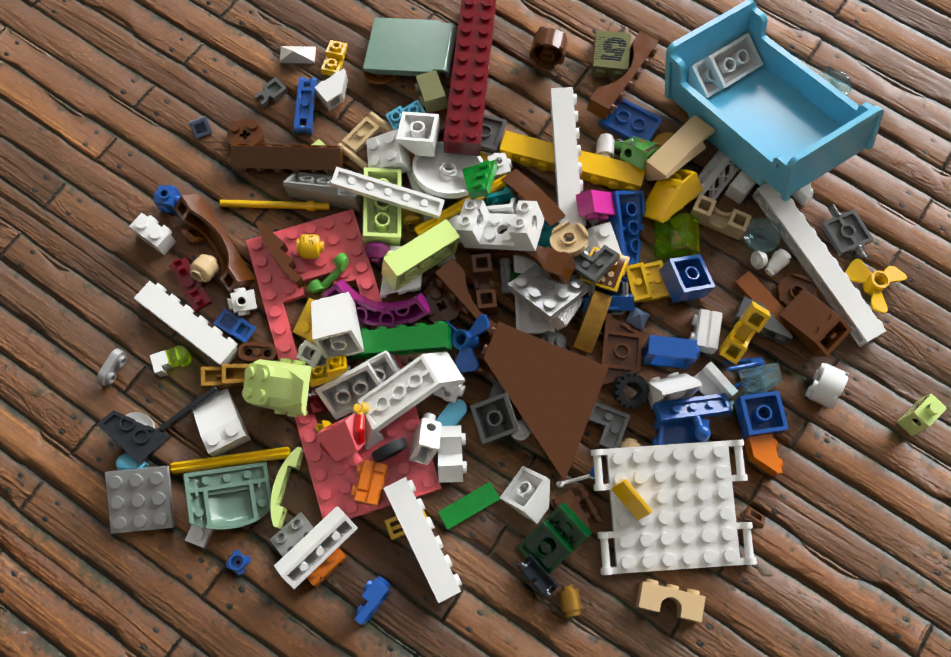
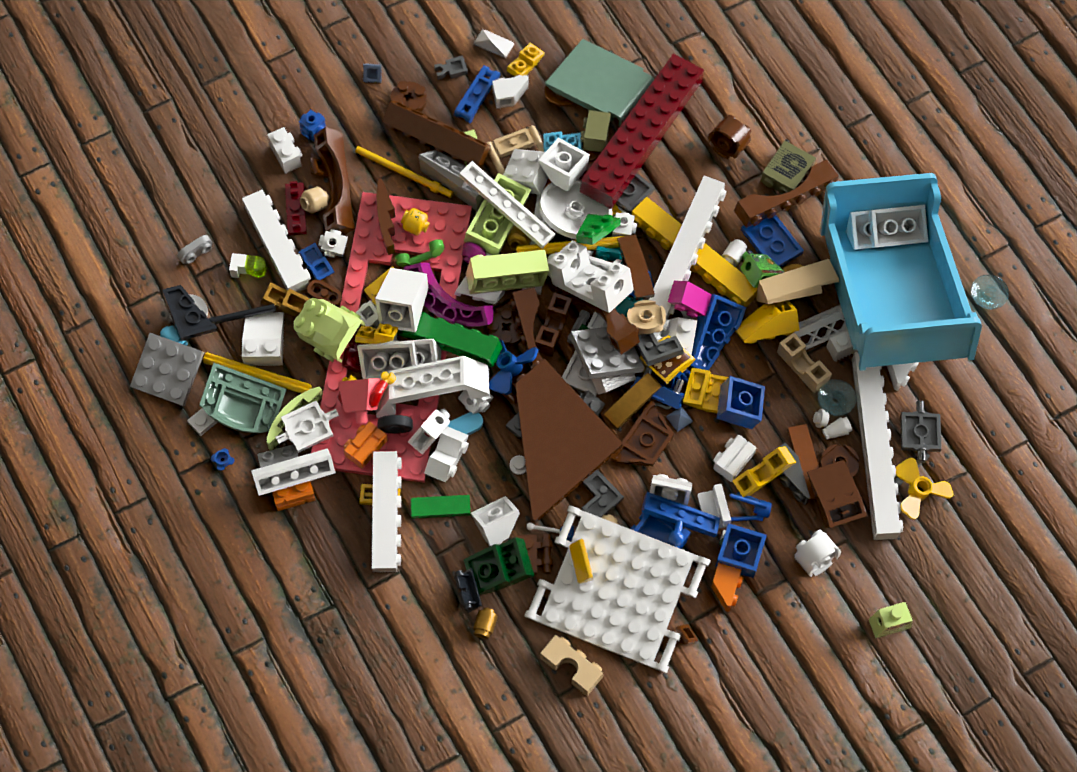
camera: 25 degrees right, 5 degrees down
blue plate [354,576,392,625] -> none
dark grey slope [470,392,520,444] -> none
black tyre [611,372,650,409] -> none
blue window [642,335,700,370] -> none
clear neon green slope [654,212,700,258] -> none
clear light blue slope [739,363,783,396] -> none
none -> white plate [275,401,339,453]

